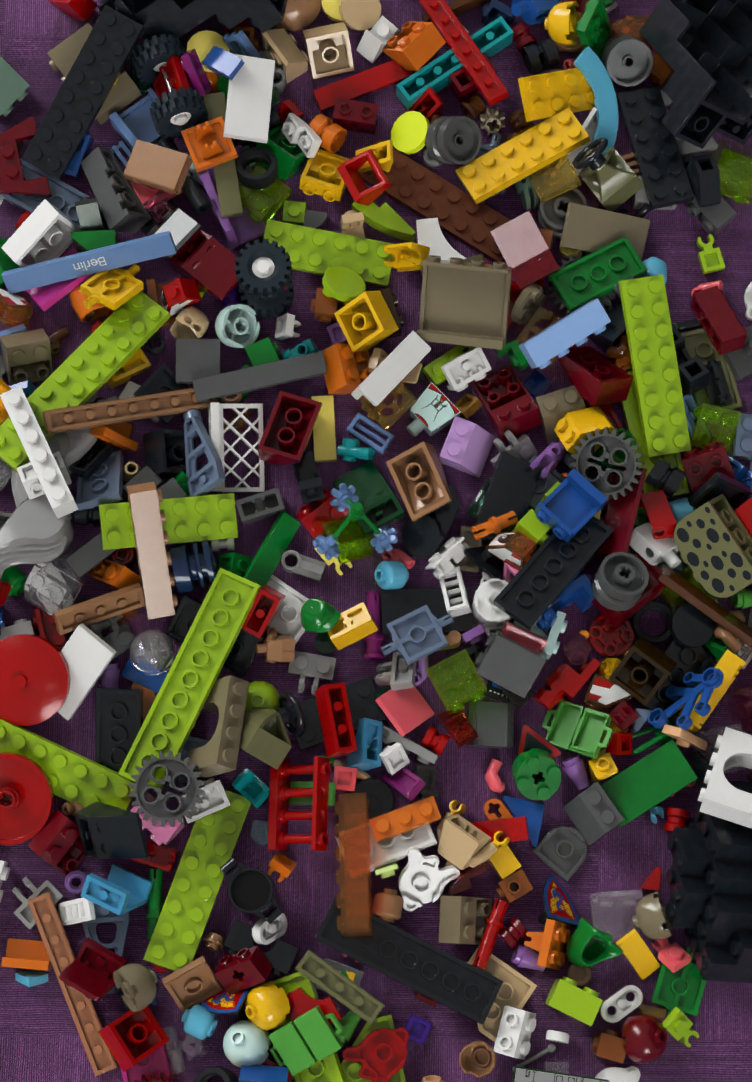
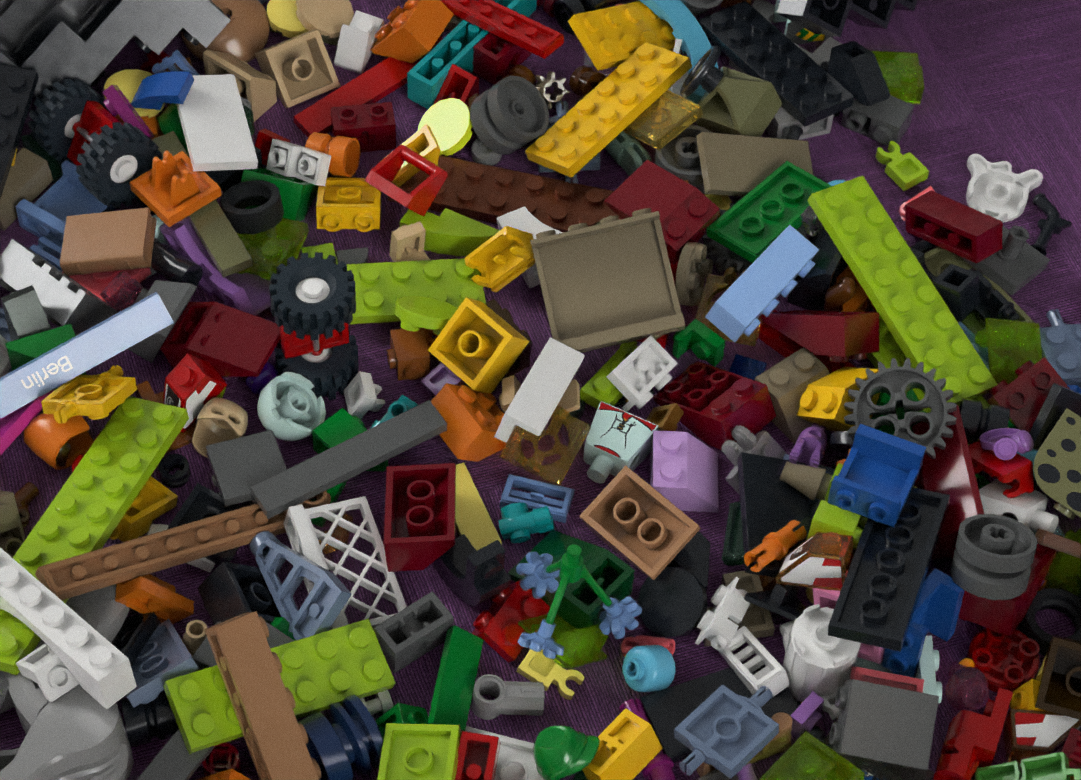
camera: 20 degrees left, 25 degrees down
none -> dark tan cone [780,461,832,501]
none -> medium lavender piece [979,428,1034,460]

